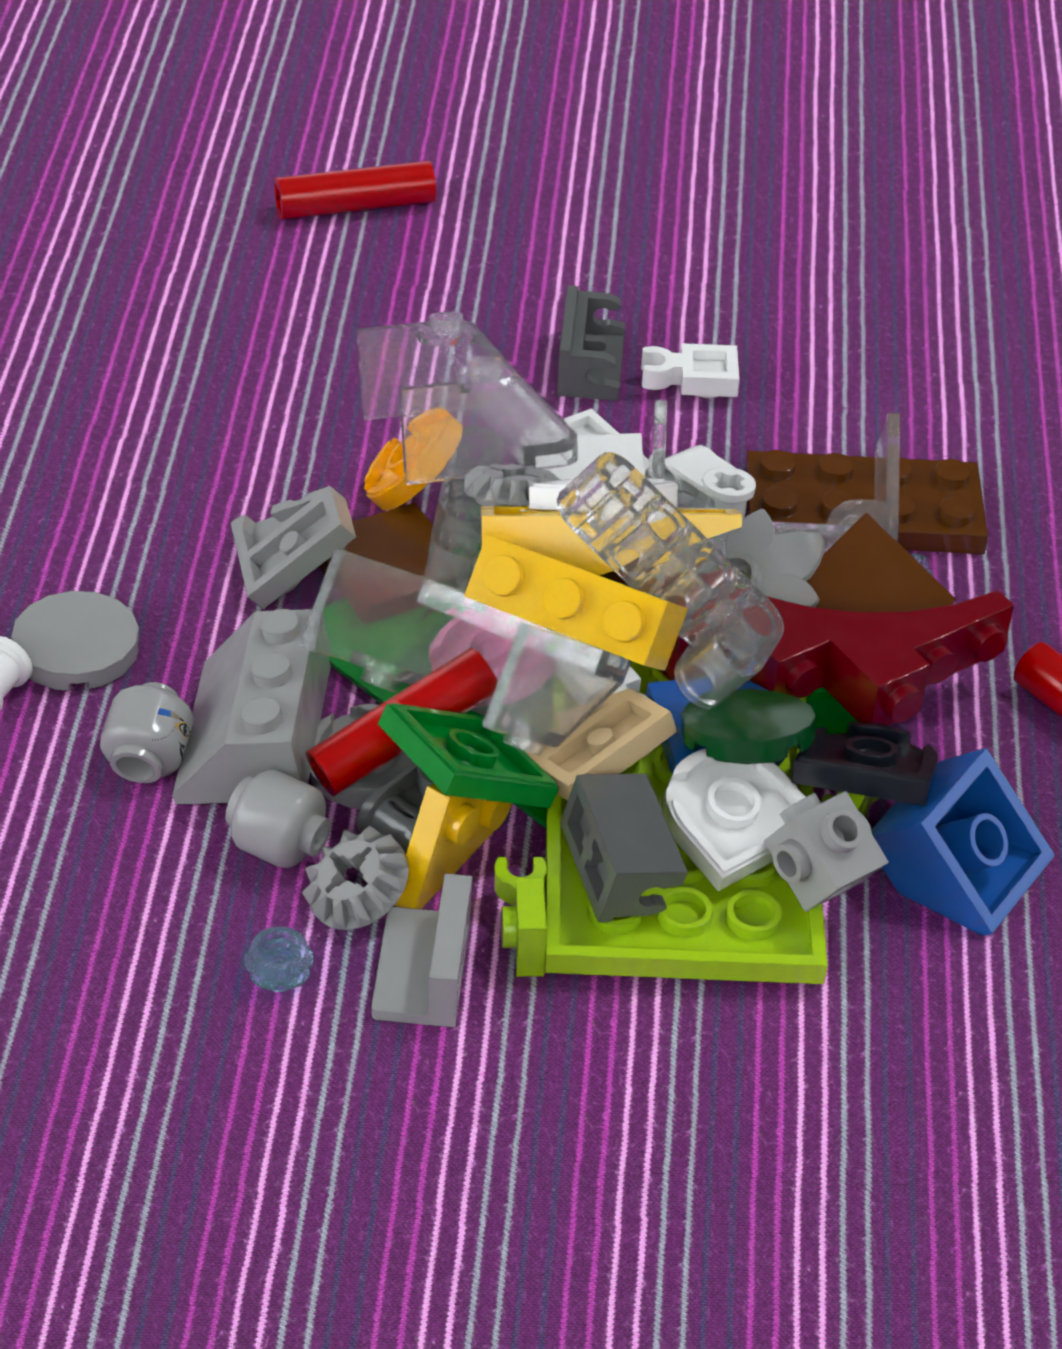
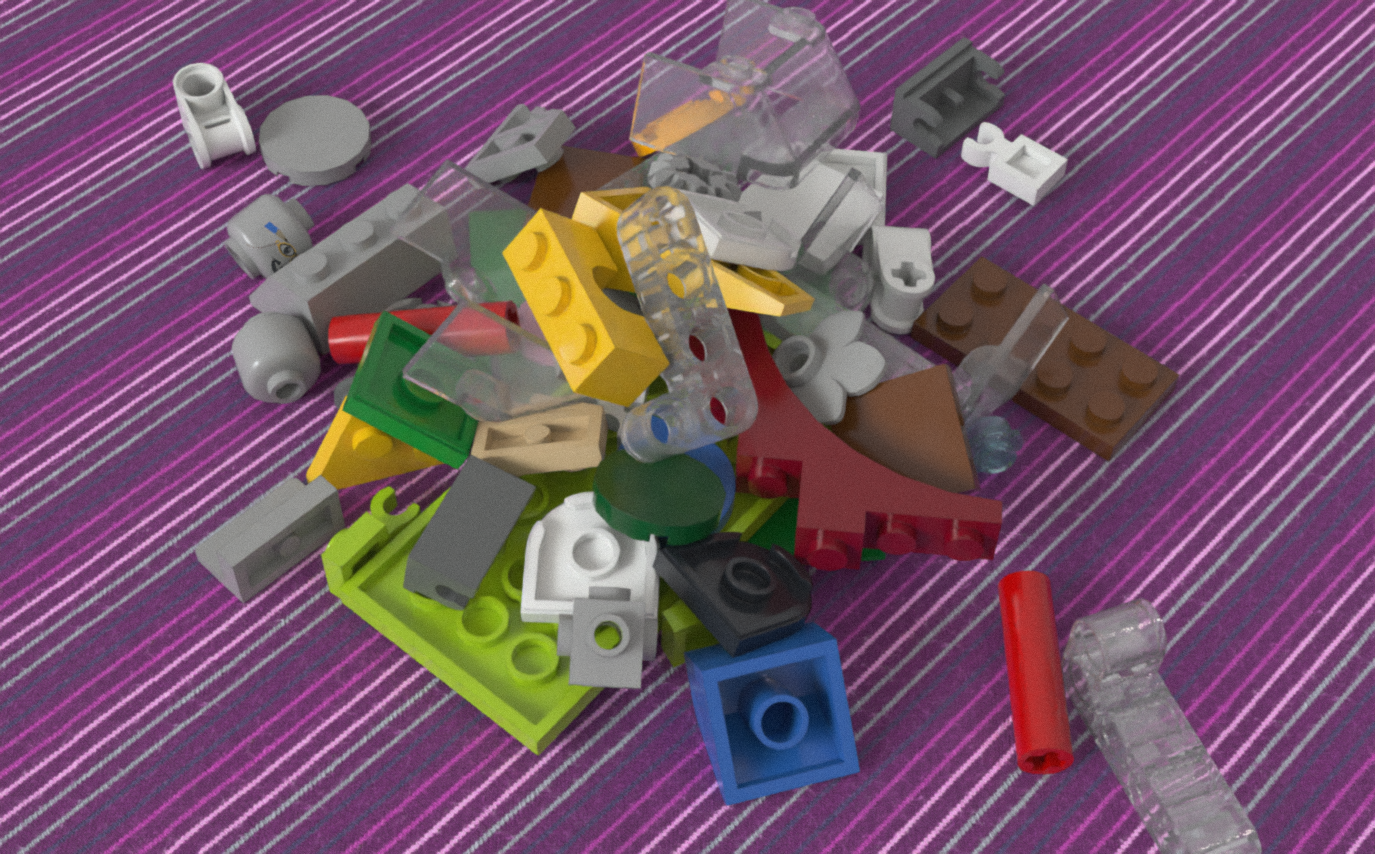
camera: 40 degrees right, 10 degrees up
clear light blue plate [244,926,314,992] -> none
light grey gear [302,825,409,930] -> none

